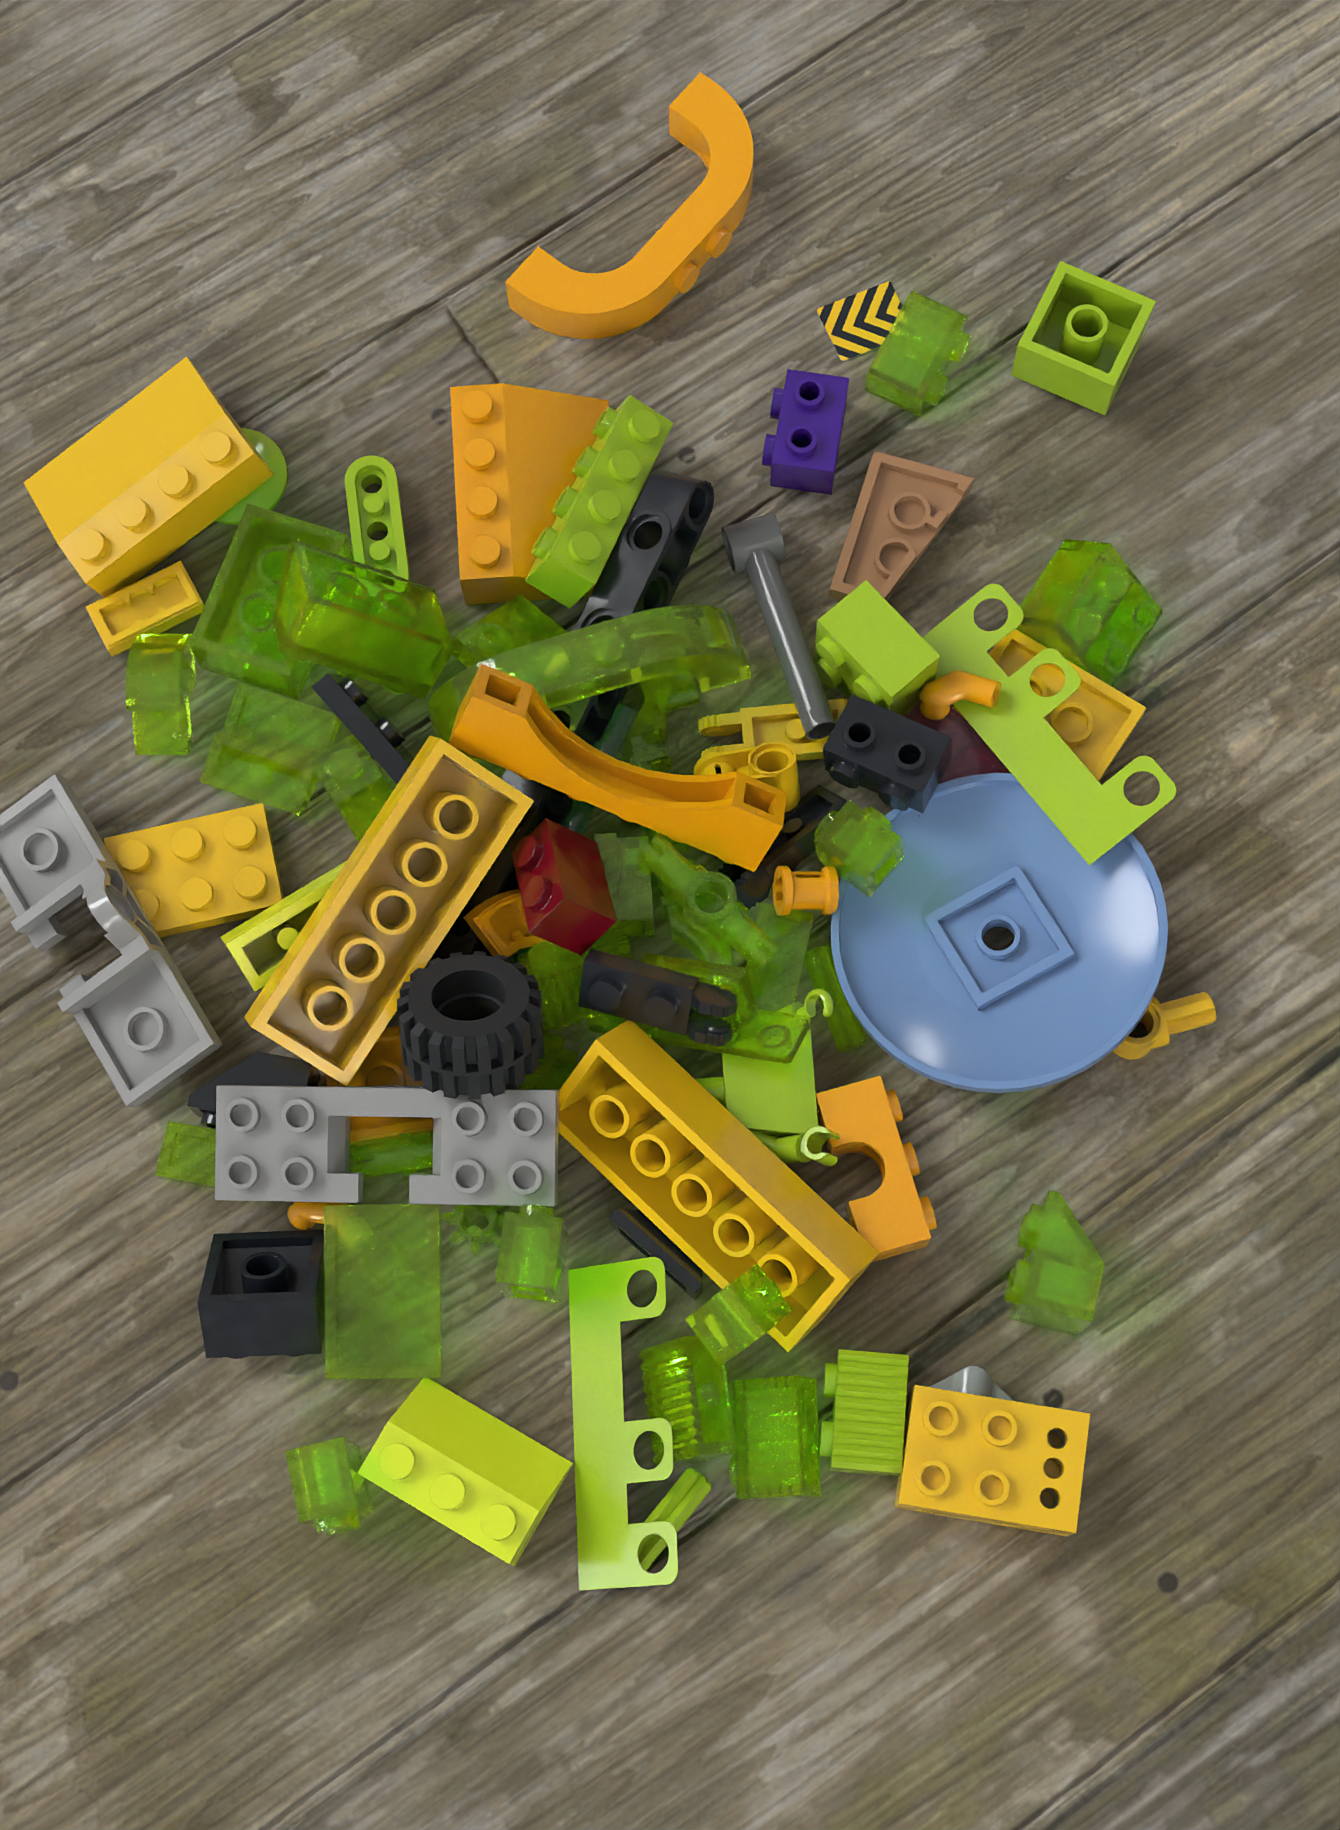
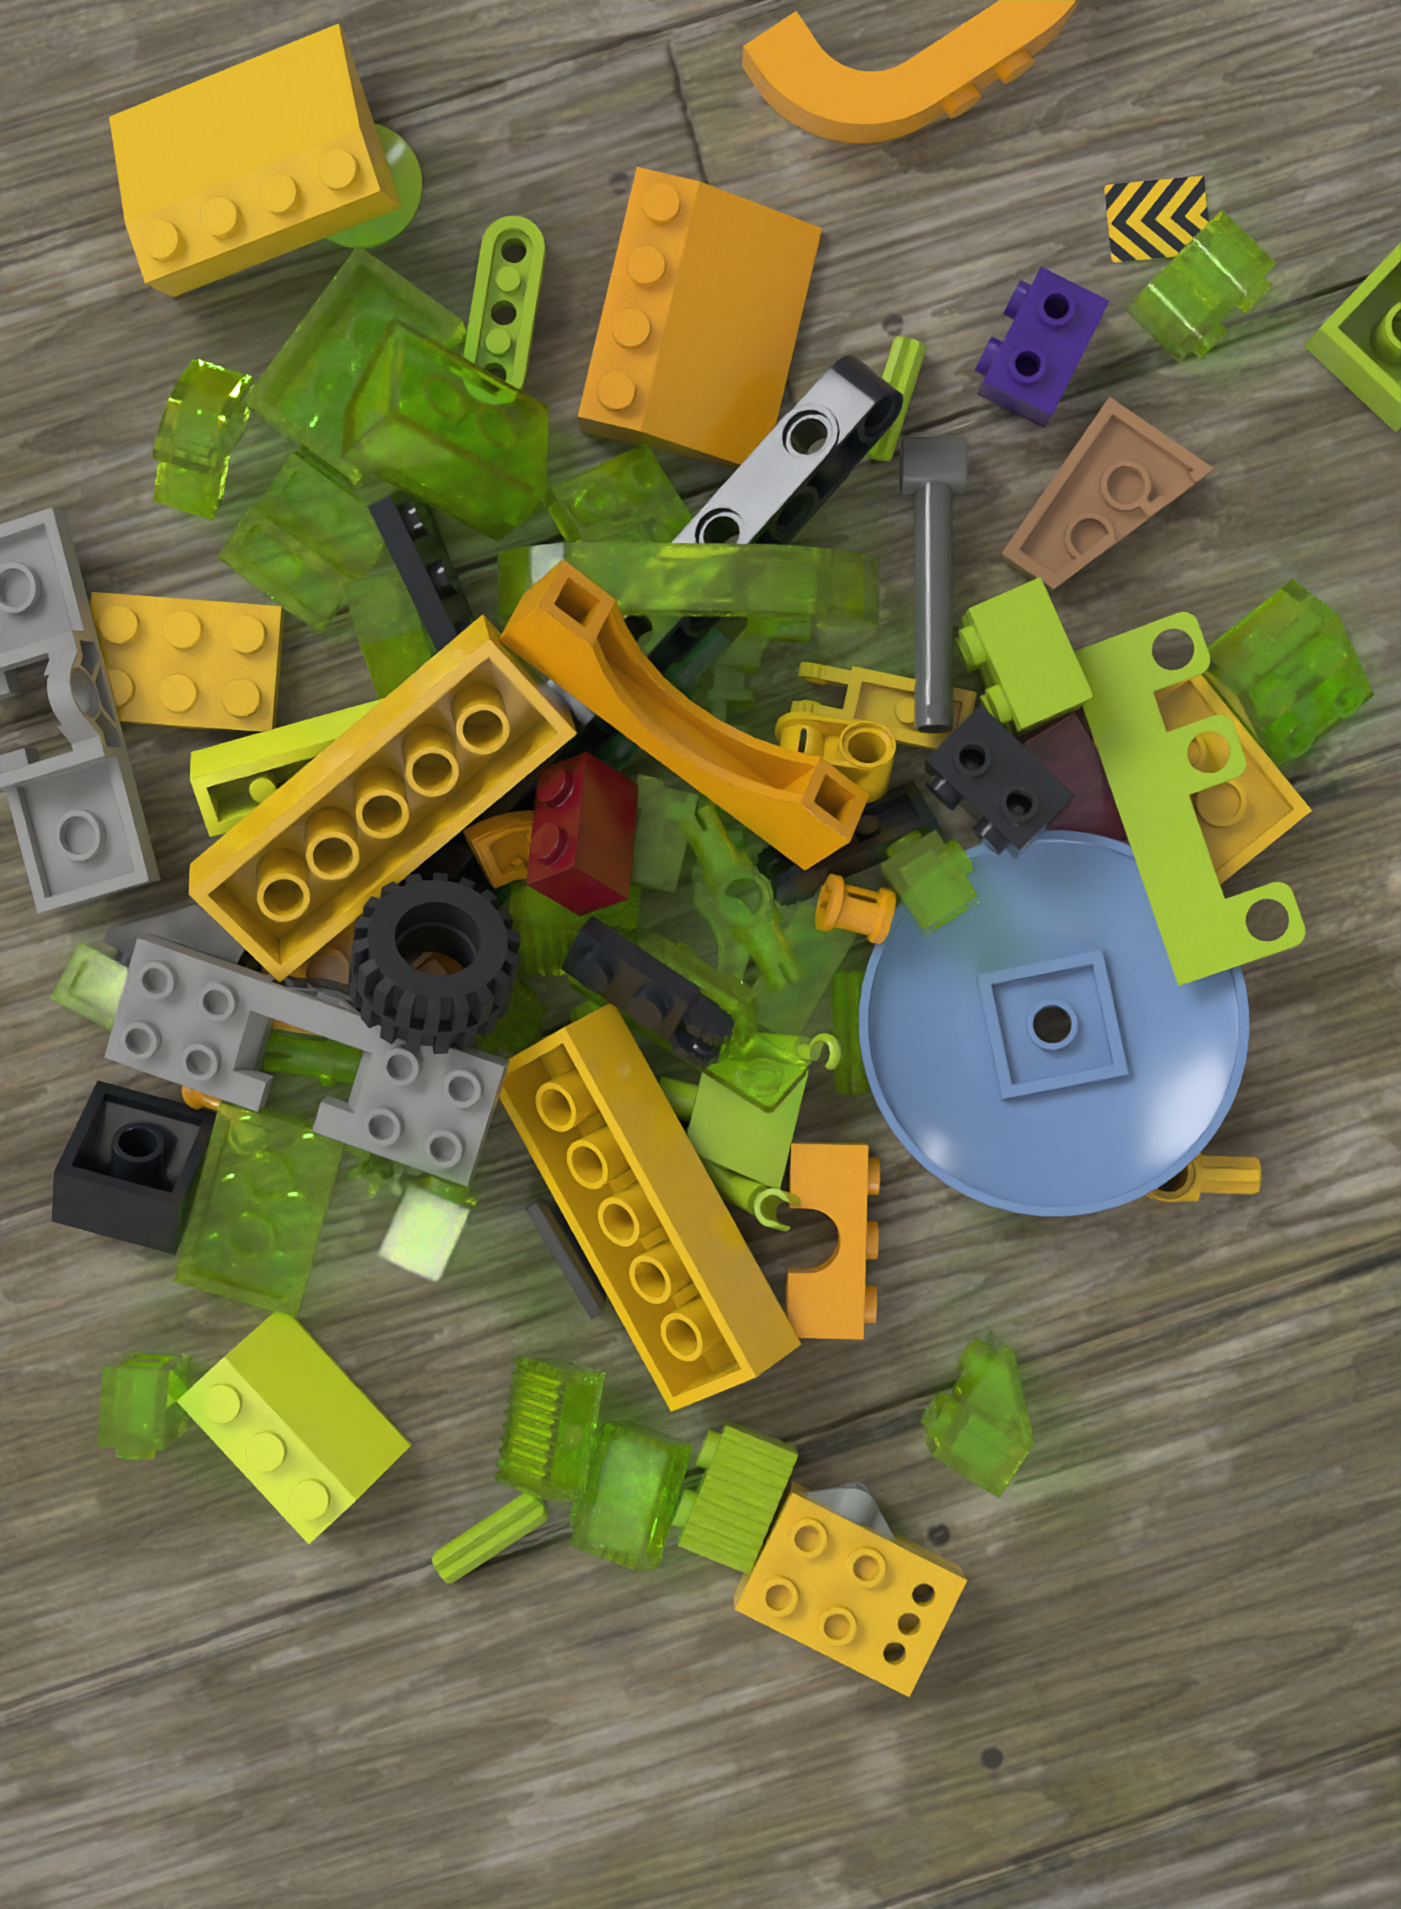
camera: 10 degrees right, 15 degrees up
yellow plate [86,560,206,657] -> none
lime brick [525,395,674,609] -> none
lime piece [568,1257,678,1591] -> none
clear neon green brick [685,1263,792,1366] -> none
light orange arm [919,670,1001,720] -> none
none -> lime axle [865,336,926,462]

